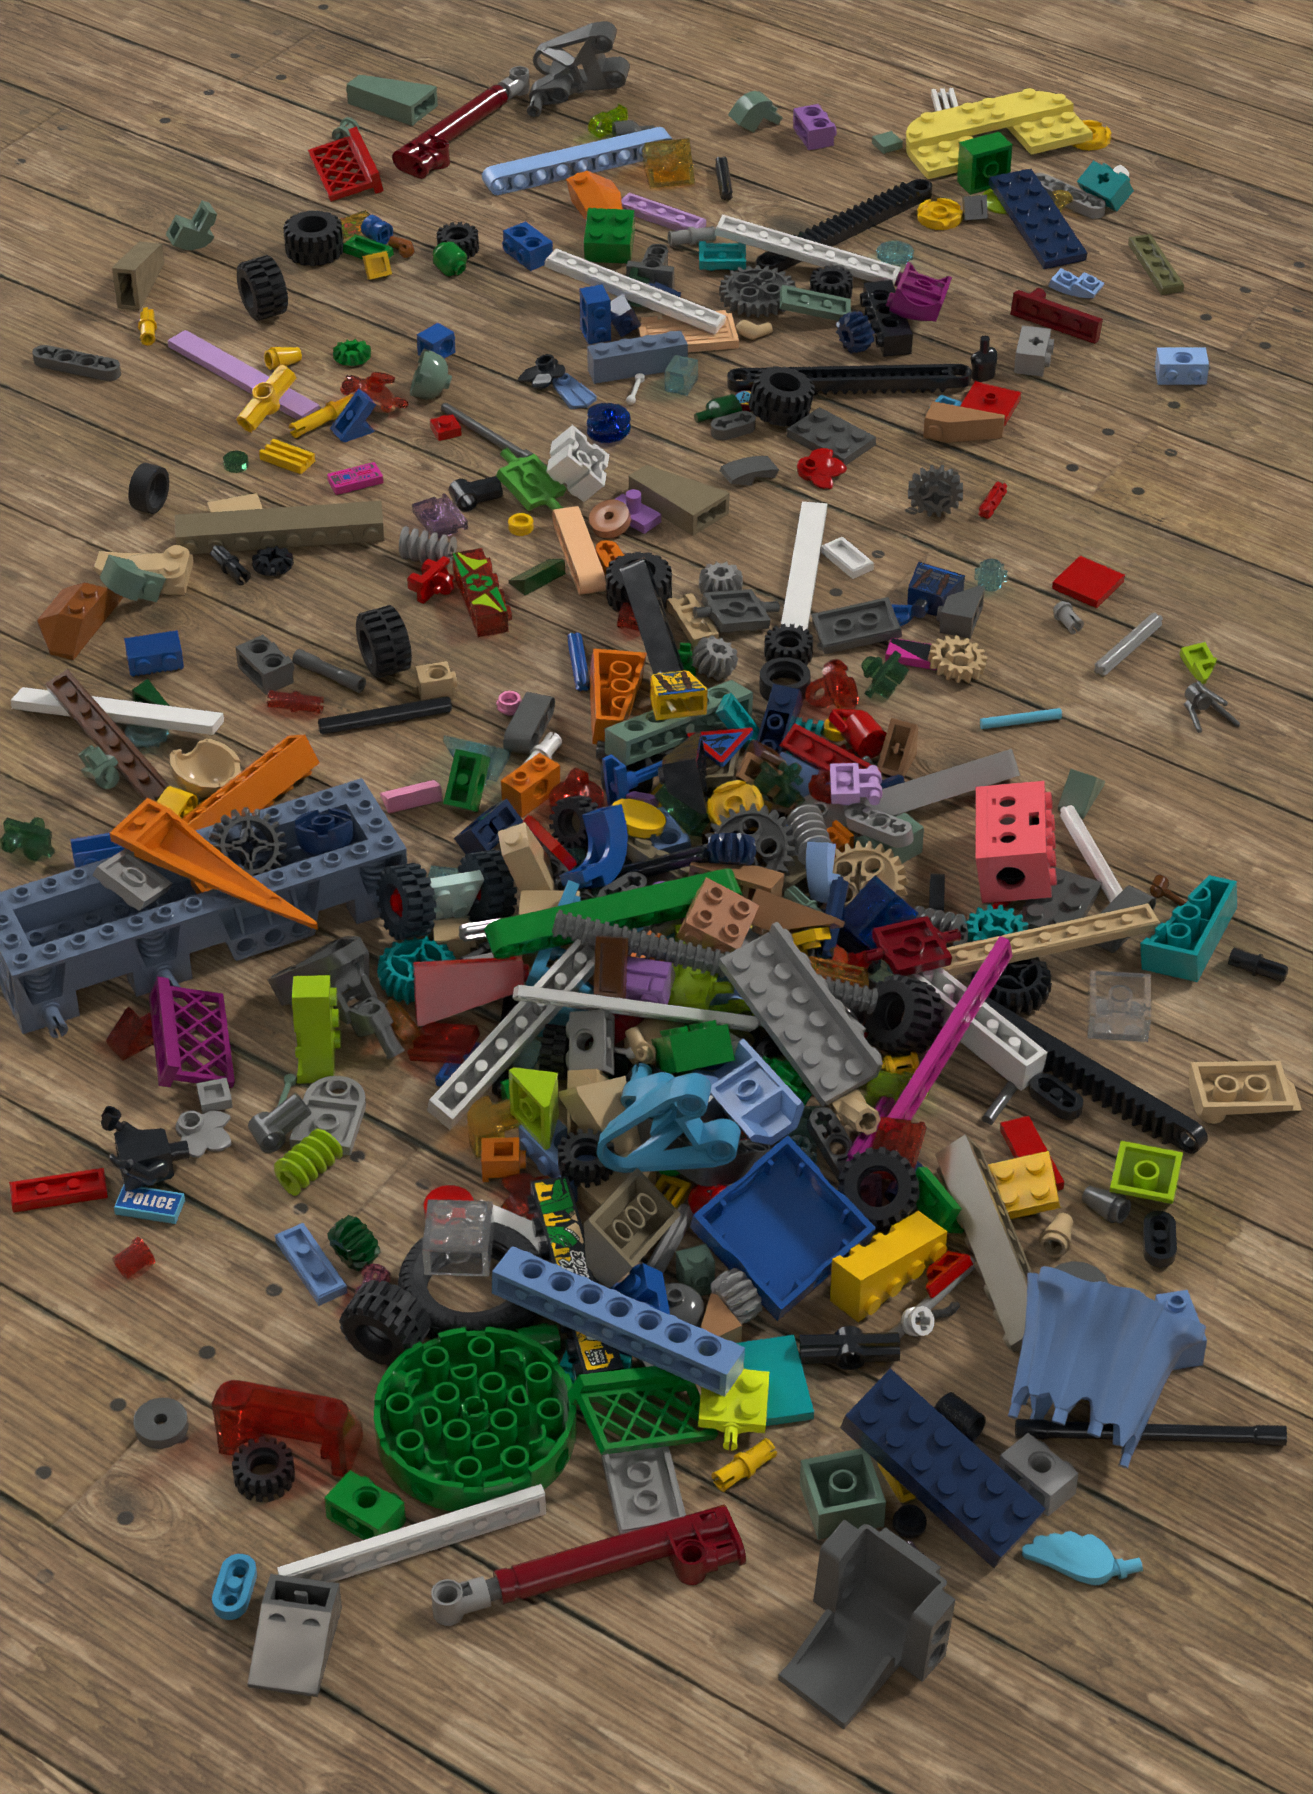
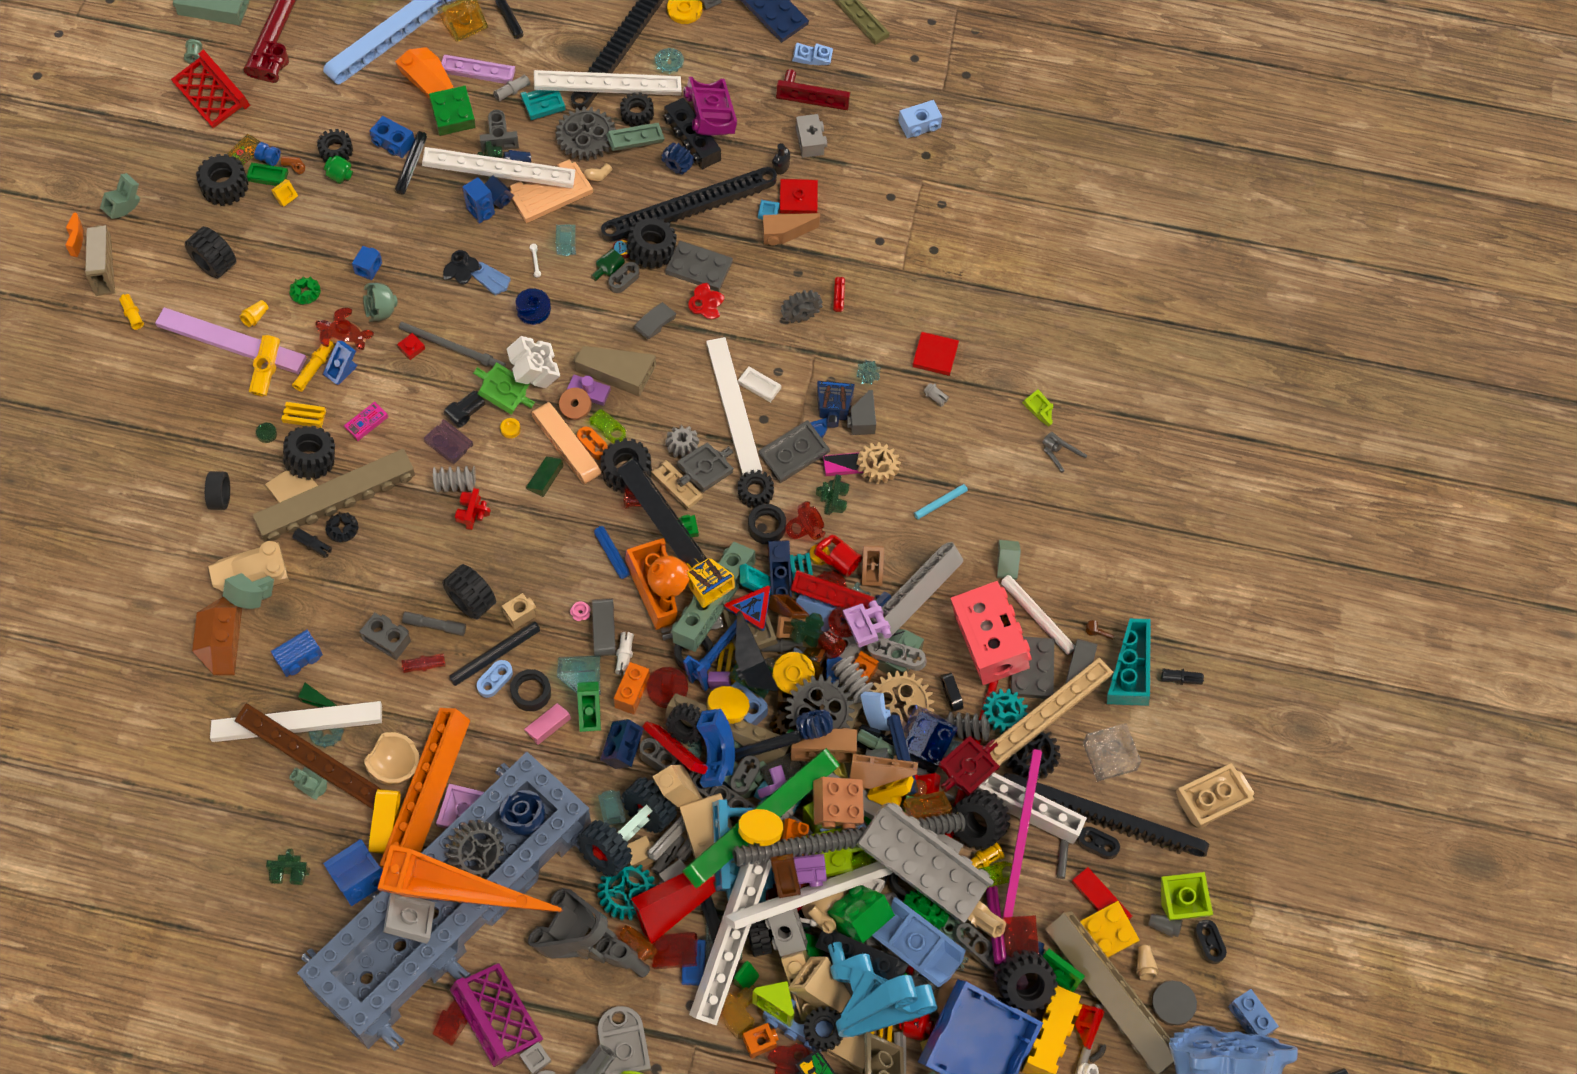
camera: 25 degrees left, 20 degrees up
dark grey beam [32,345,121,381] -> none
sand green hinge [277,1074,296,1107] -> none
lime wedge [292,975,341,1084] -> none
clear red brick [452,548,512,637] -> none
sand blue brick [587,331,688,384] -> none
light grey gear [691,635,739,681] -> none
light grey axle [1094,613,1163,676] -> none
none -> orange slope [65,213,83,258]
none -> black tyre [283,425,335,480]
none -> black axle [395,131,427,195]
none -> light blue plate [477,660,513,698]
none -> black tyre [510,669,551,711]
none -> clear neon green piece [590,409,626,444]
none -> orange cylinder [647,556,690,599]
none -> yellow tile [738,809,783,846]
none -> clear red bush [818,631,846,658]

